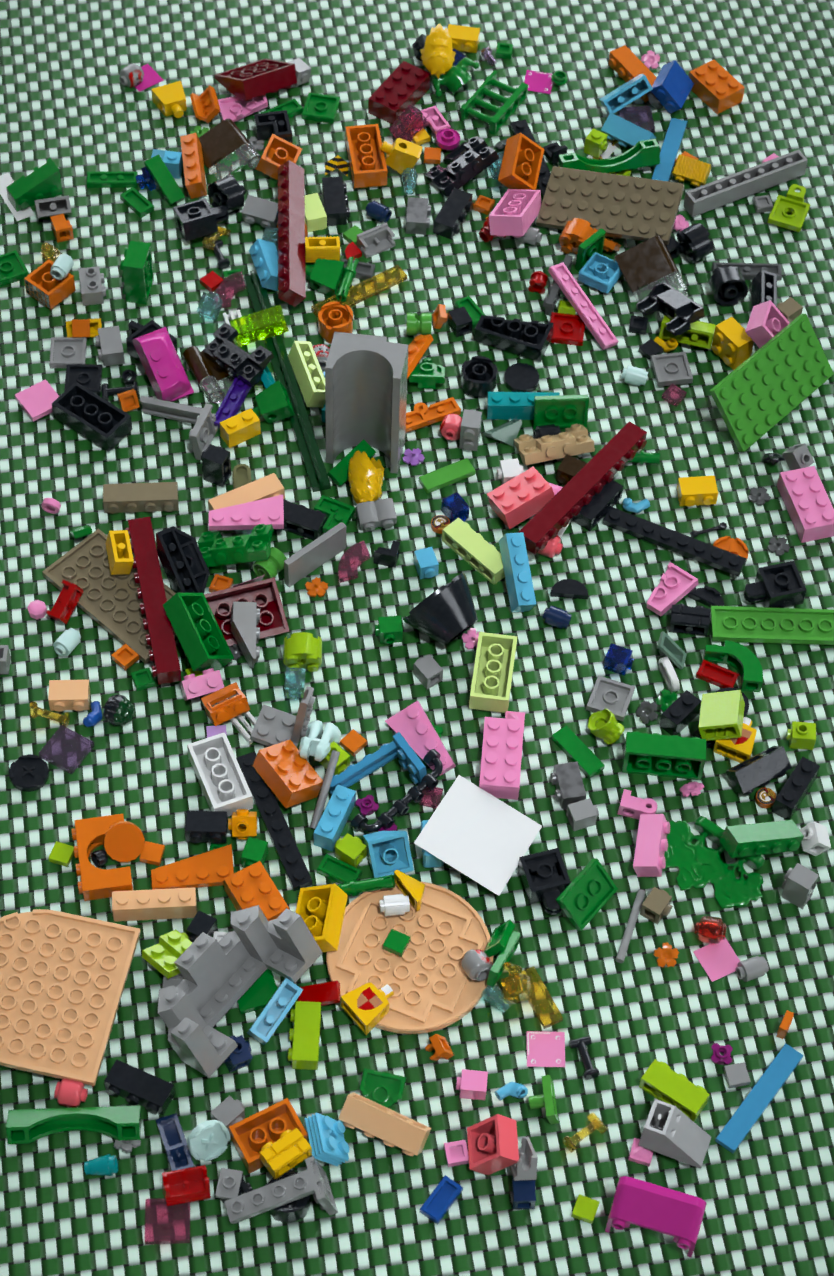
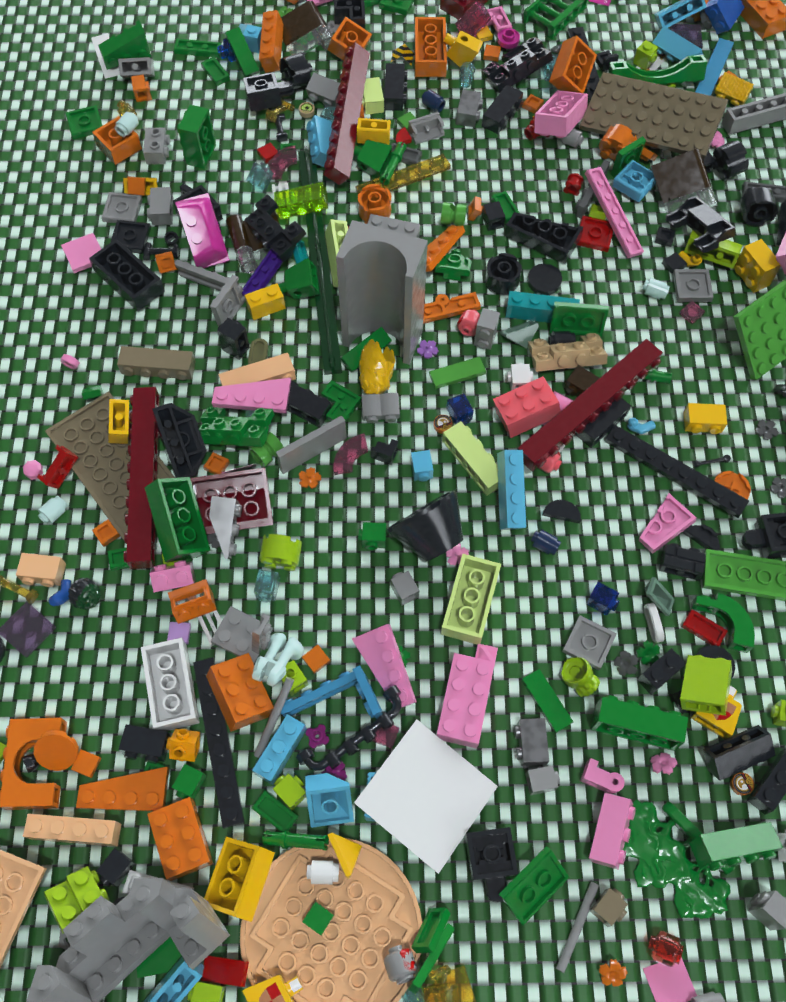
camera: 10 degrees right, 10 degrees up
none -> tan tile [299,102,315,118]

